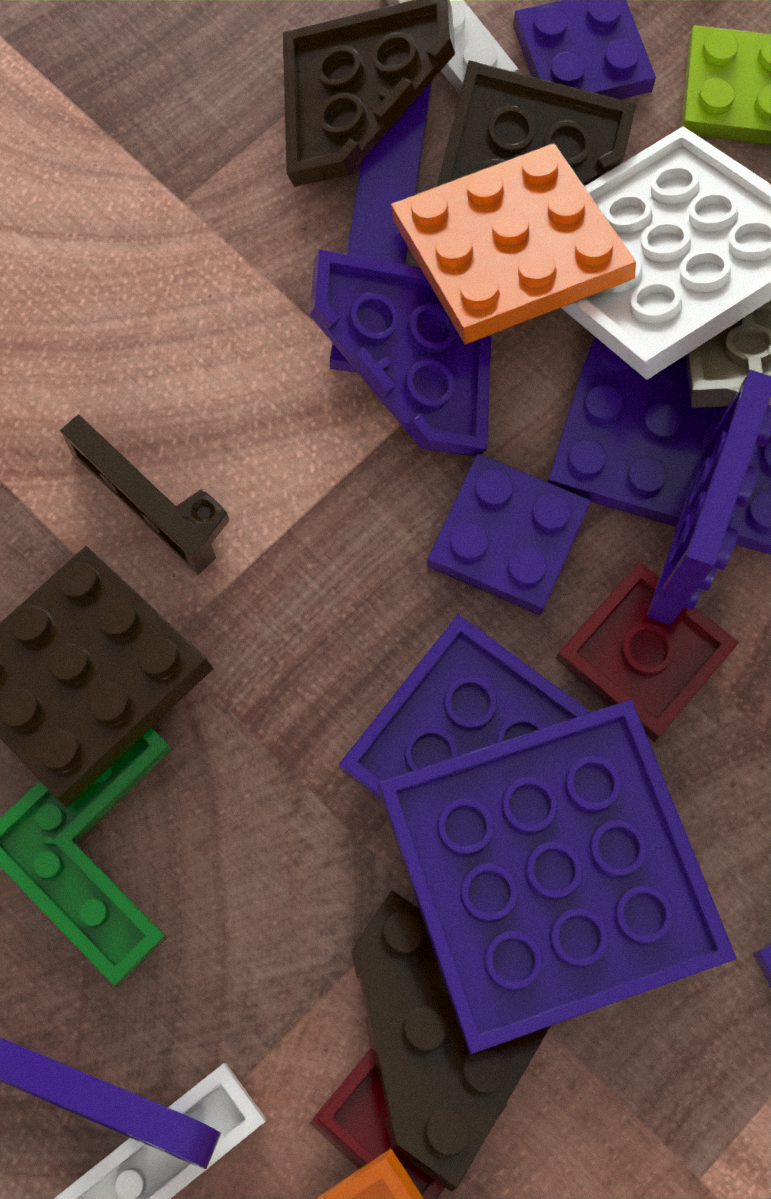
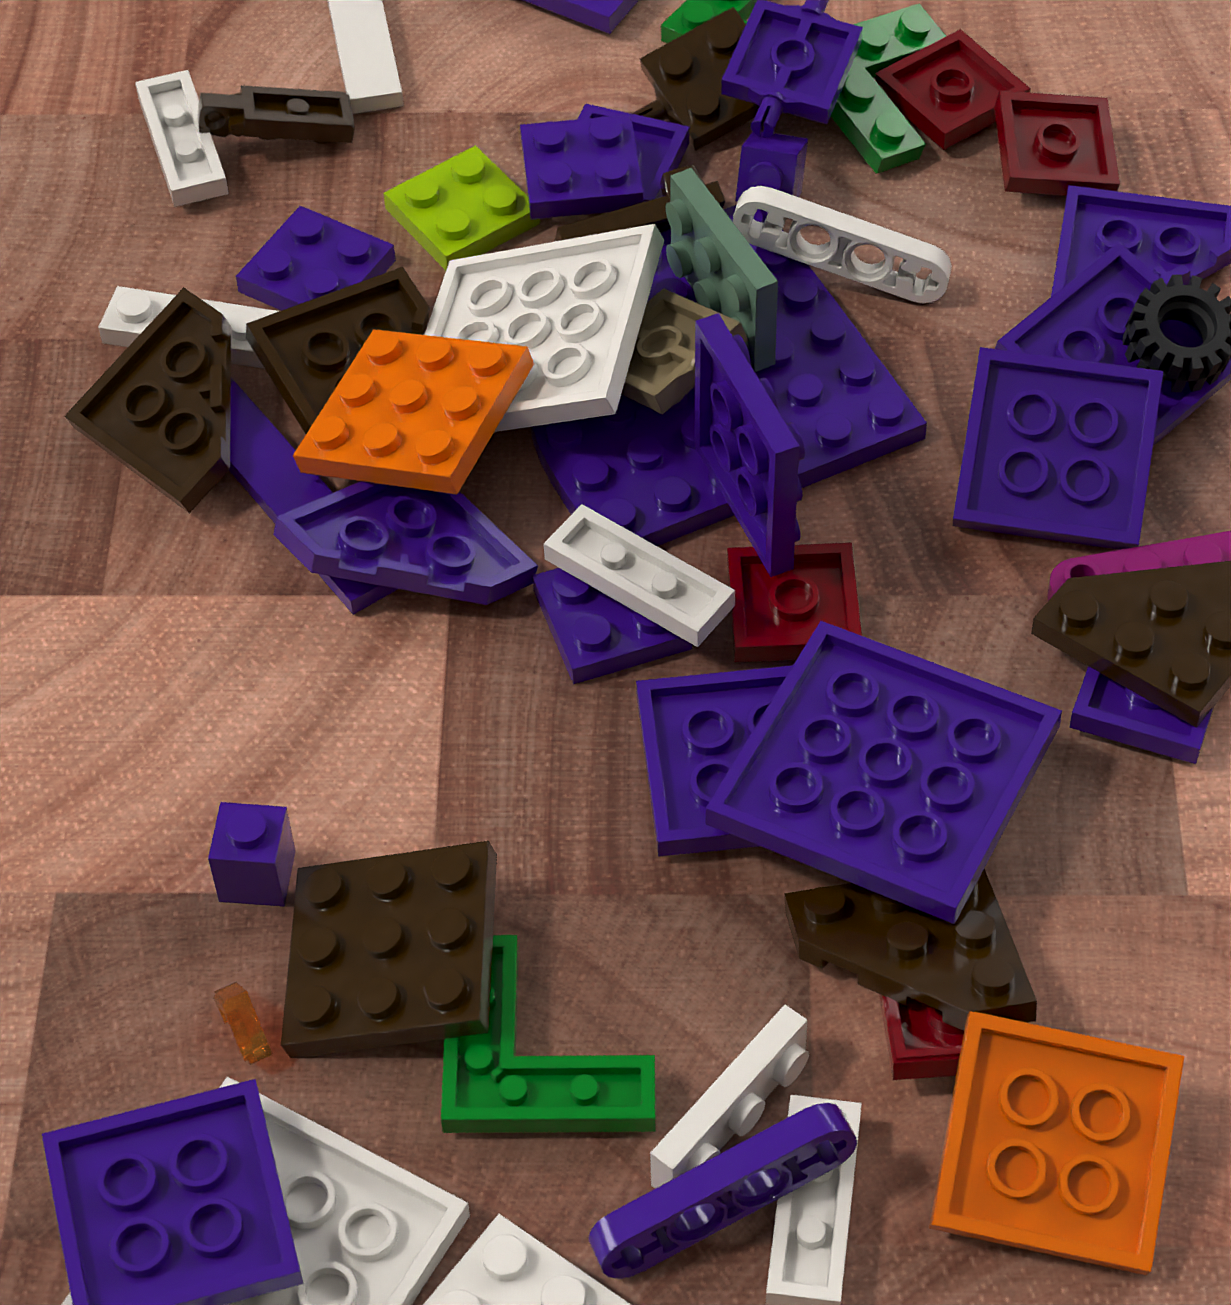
camera: 40 degrees left, 20 degrees down
dark brown hinge [60,414,229,575] -> none
none -> dark purple brick [208,802,296,907]
none -> white plate [544,504,735,647]
none -> white plate [650,1004,809,1189]

